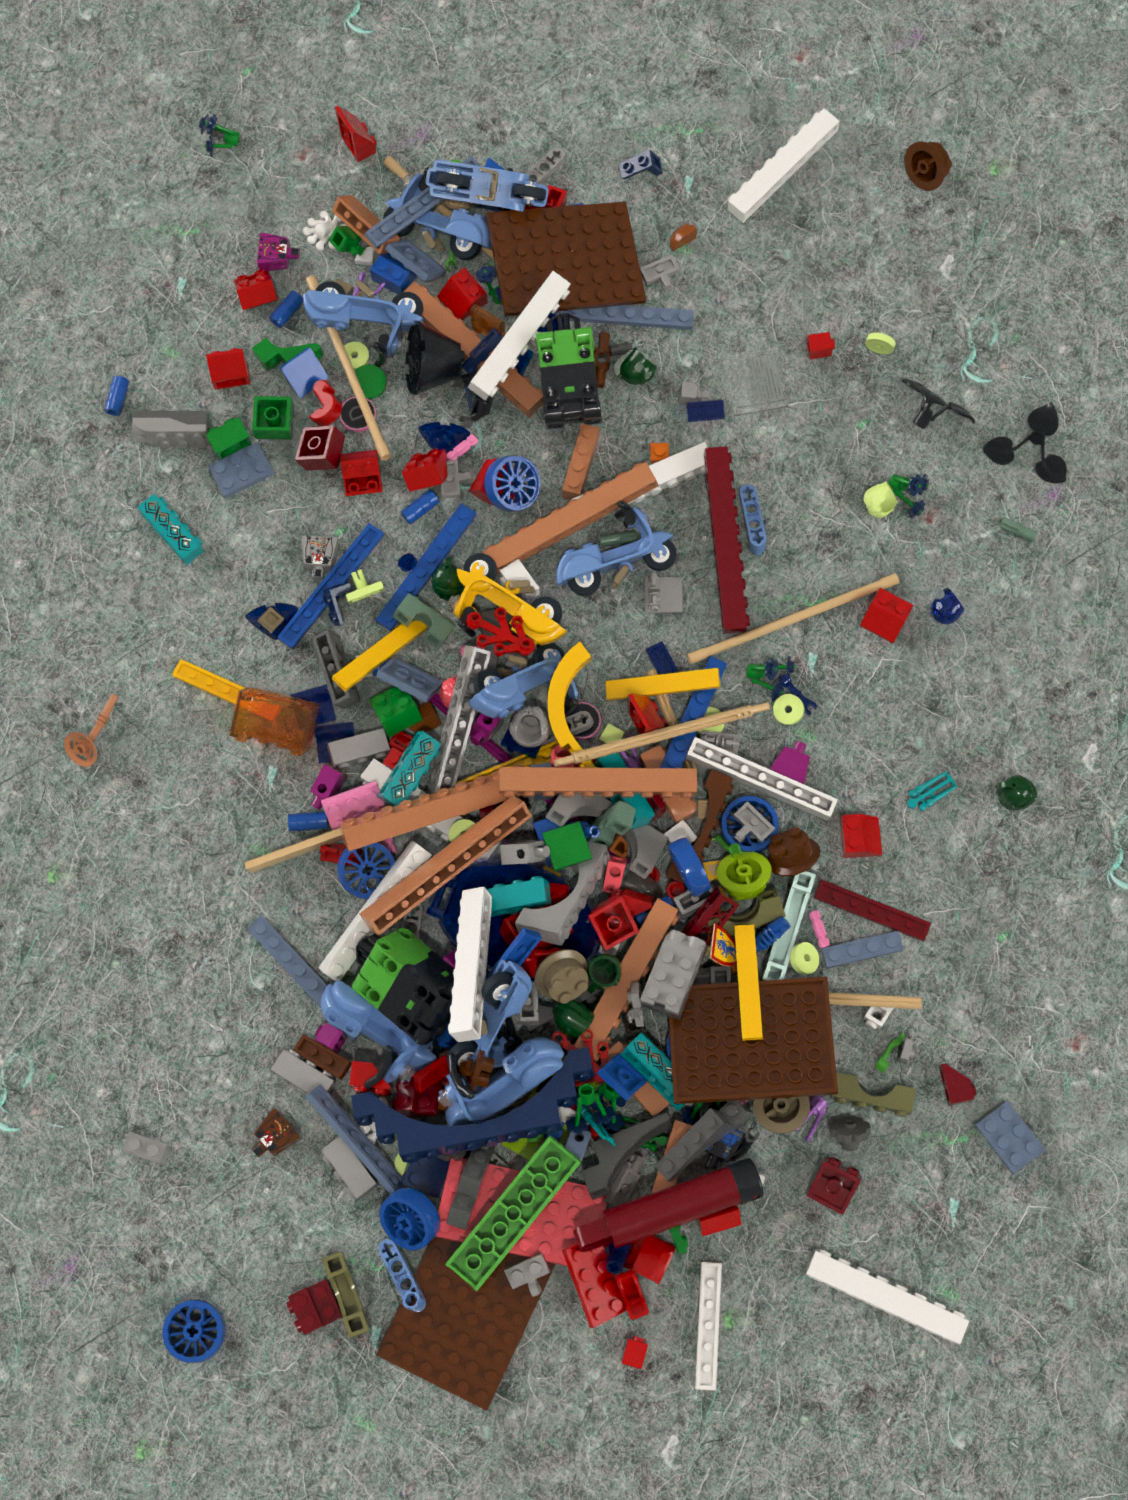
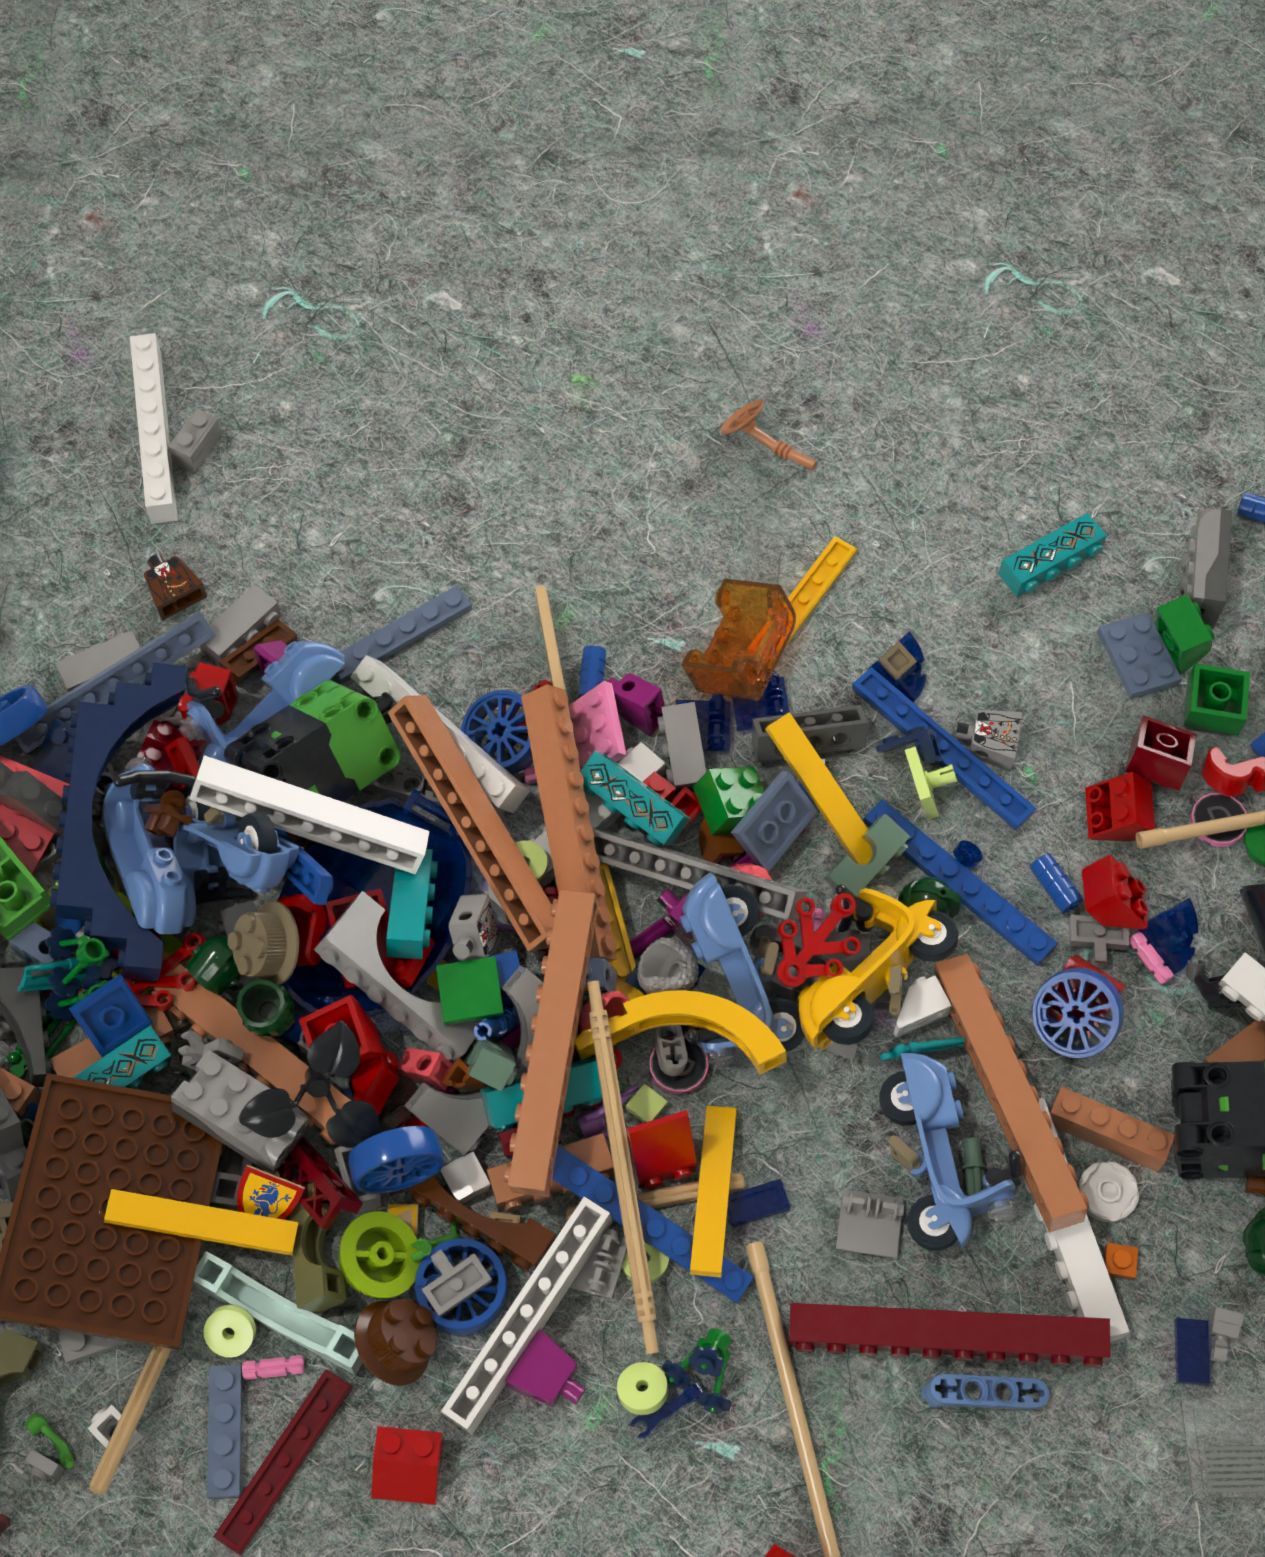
camera: 95 degrees right, 10 degrees down
light grey brick [518,981,539,1025] -> none
blue hinge [755,917,791,953] -> none
none -> white brick [130,333,178,524]
none -> black plant [239,1020,379,1148]
none -> teal piece [880,1037,964,1061]
none -> white tile [1077,1161,1139,1223]

